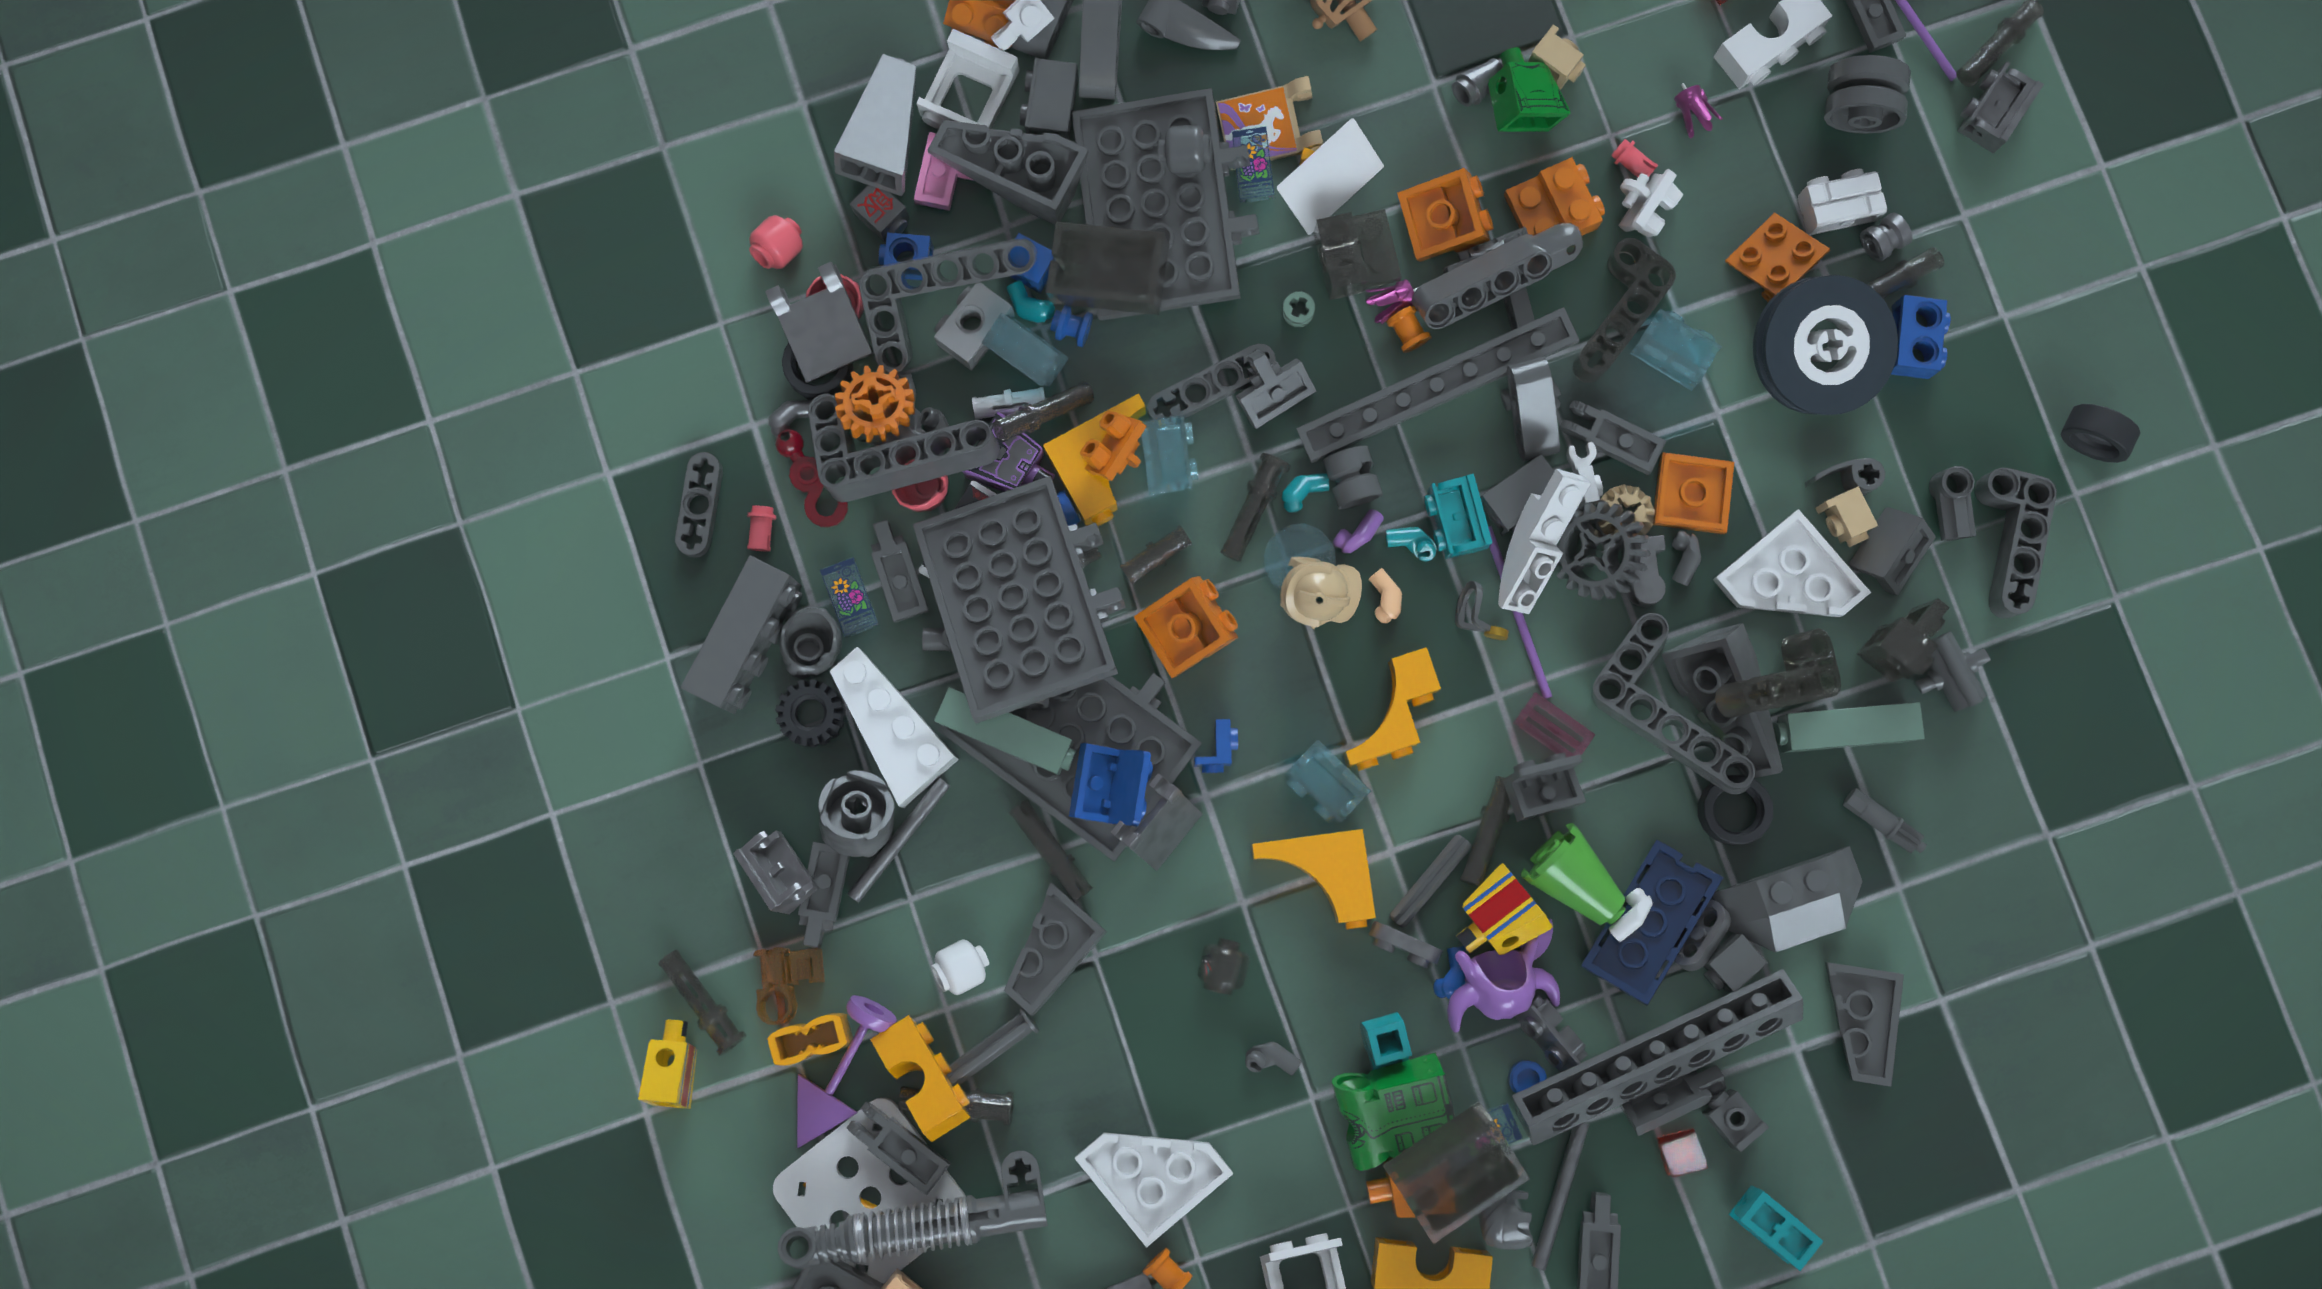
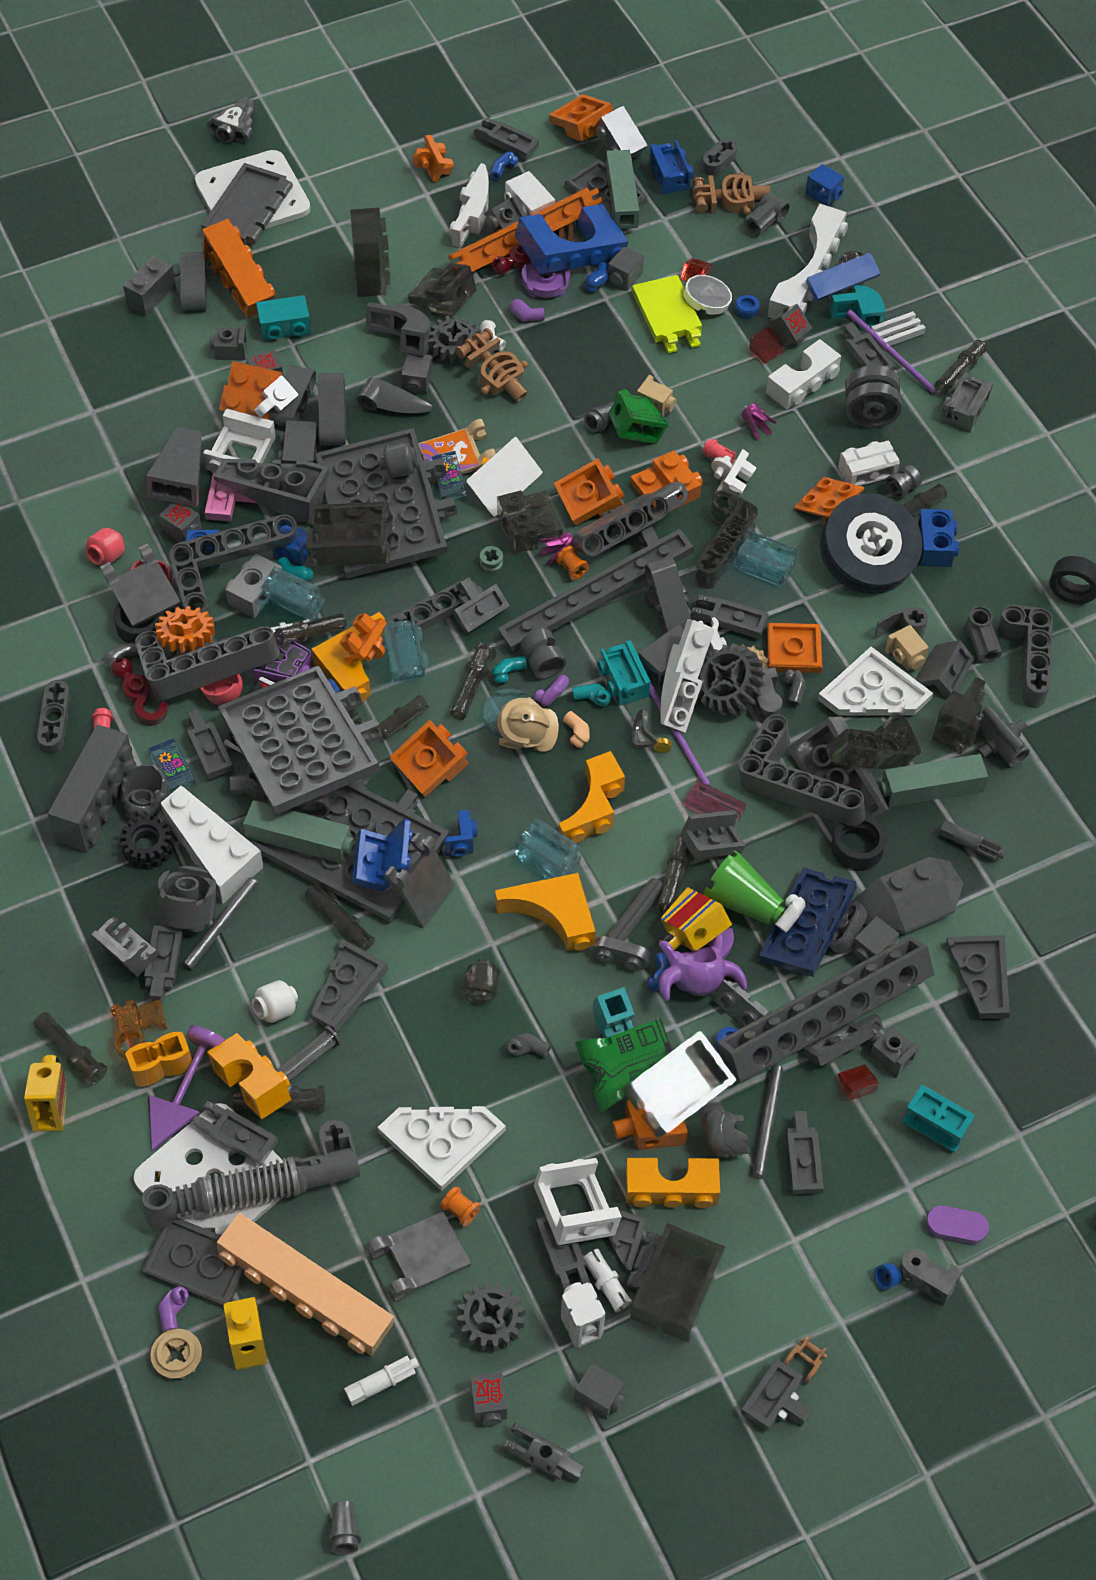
camera: 10 degrees left, 25 degrees down
blue wheel [1050,305,1093,348] -> none

